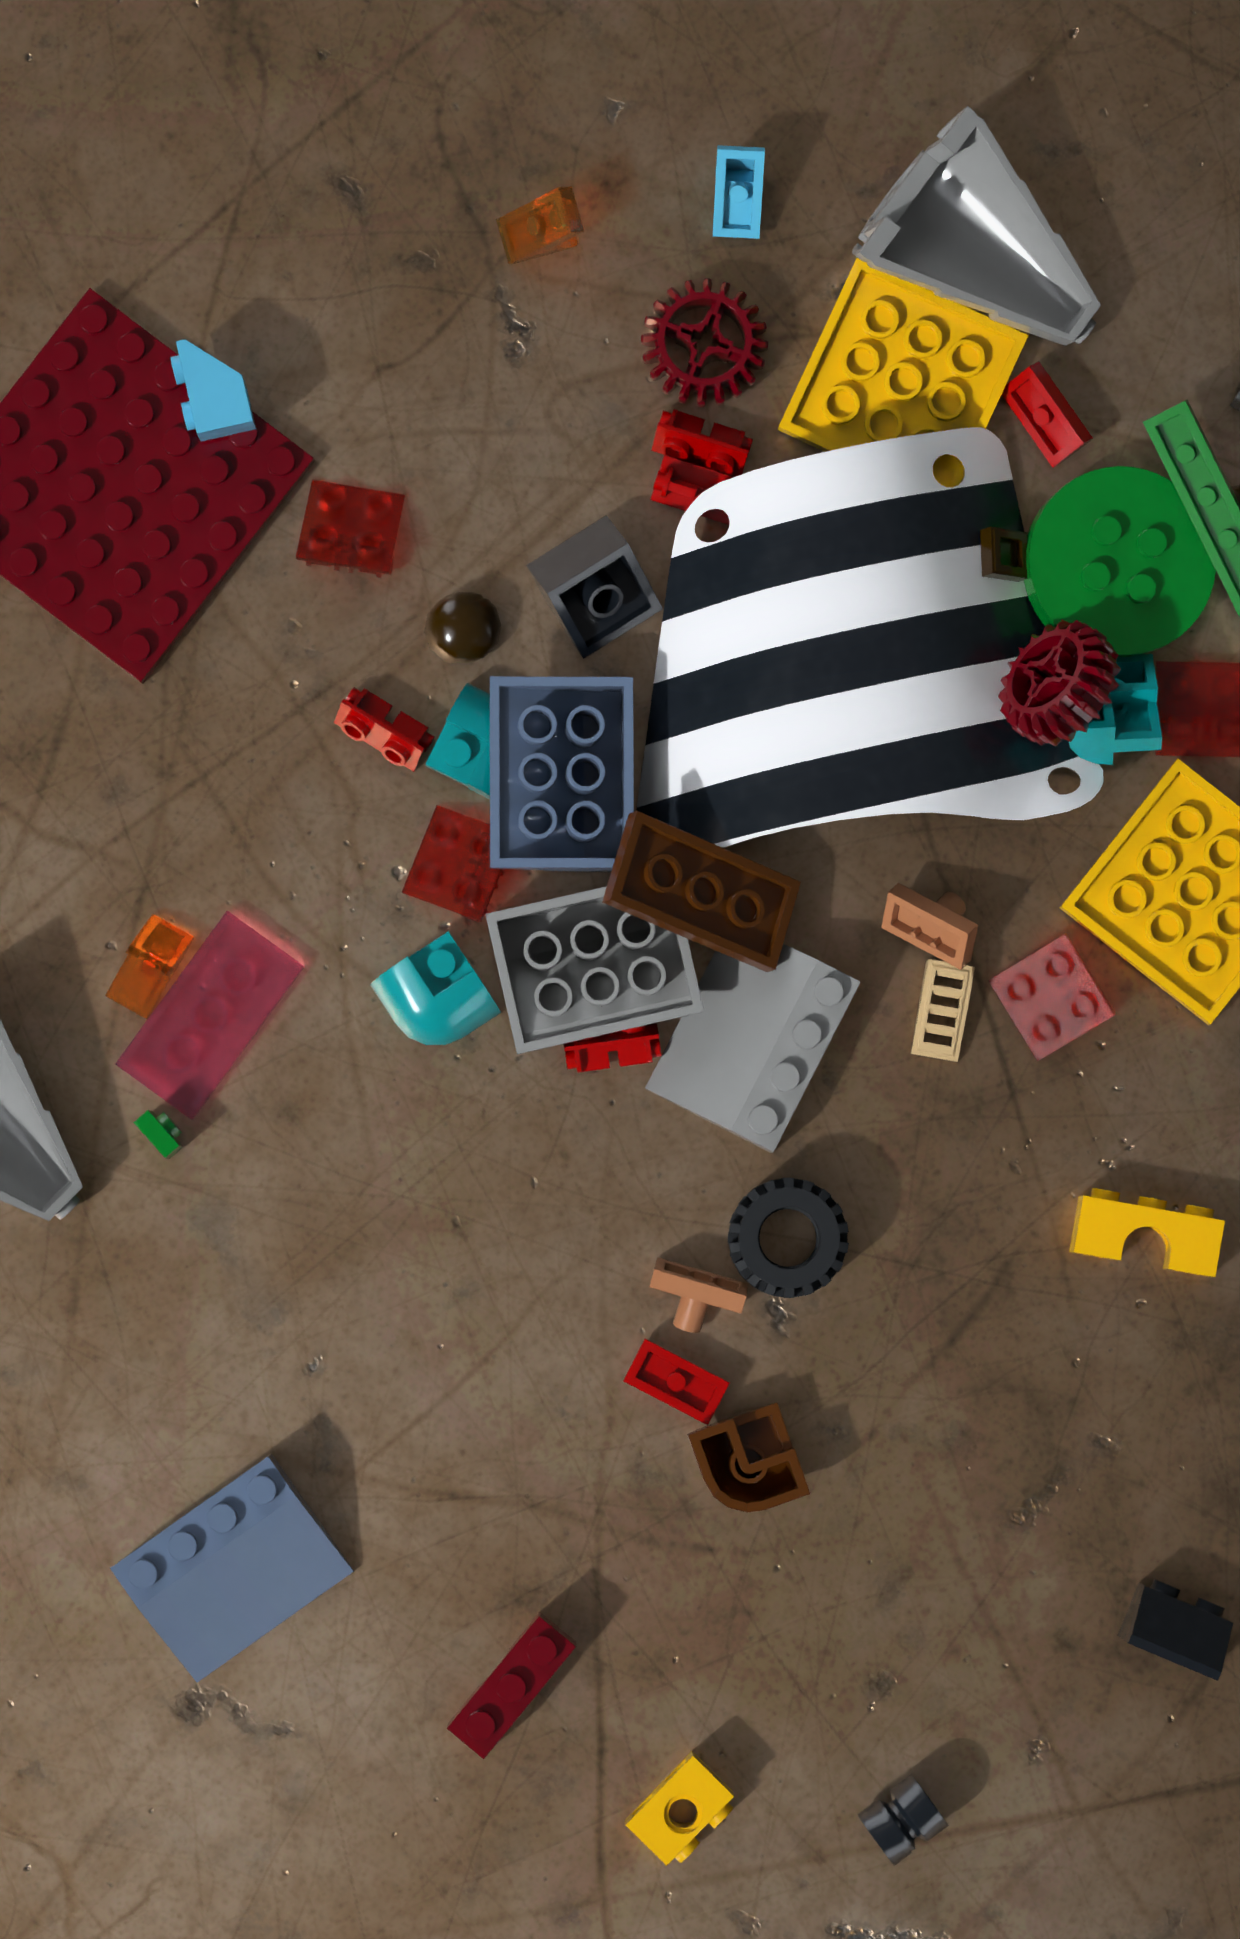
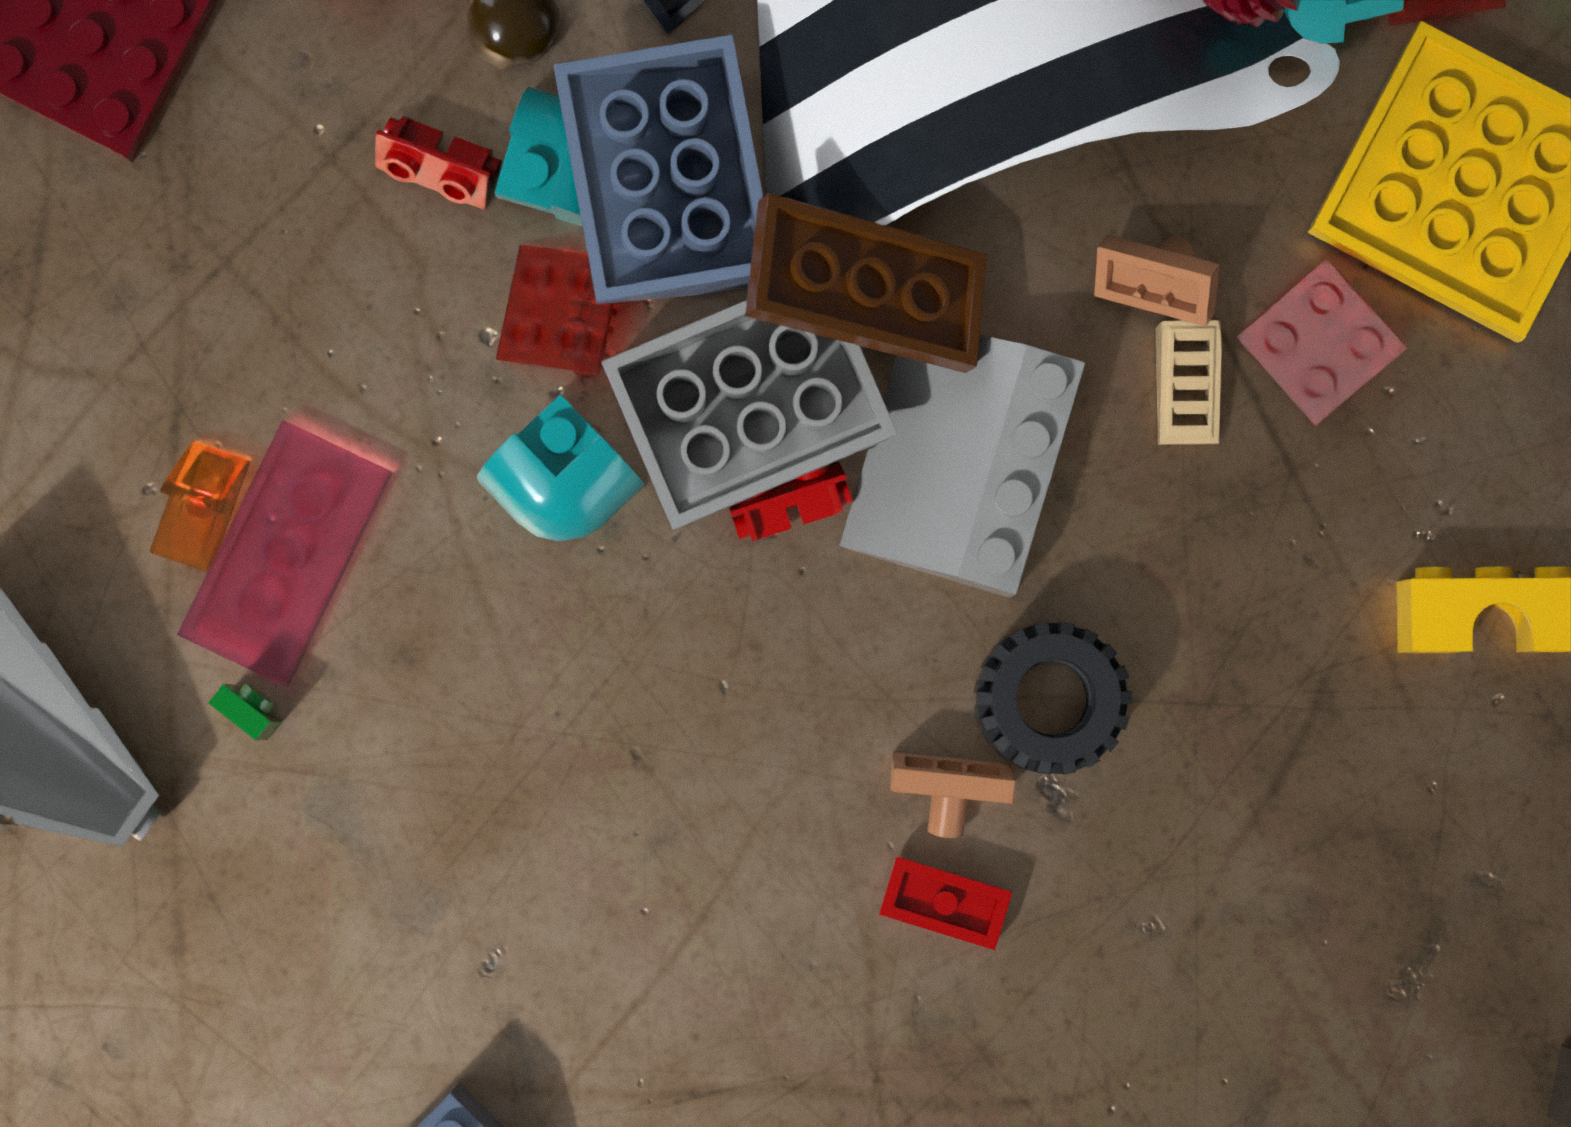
camera: 10 degrees left, 0 degrees up
reddish brown brick [687,1402,810,1513] -> none

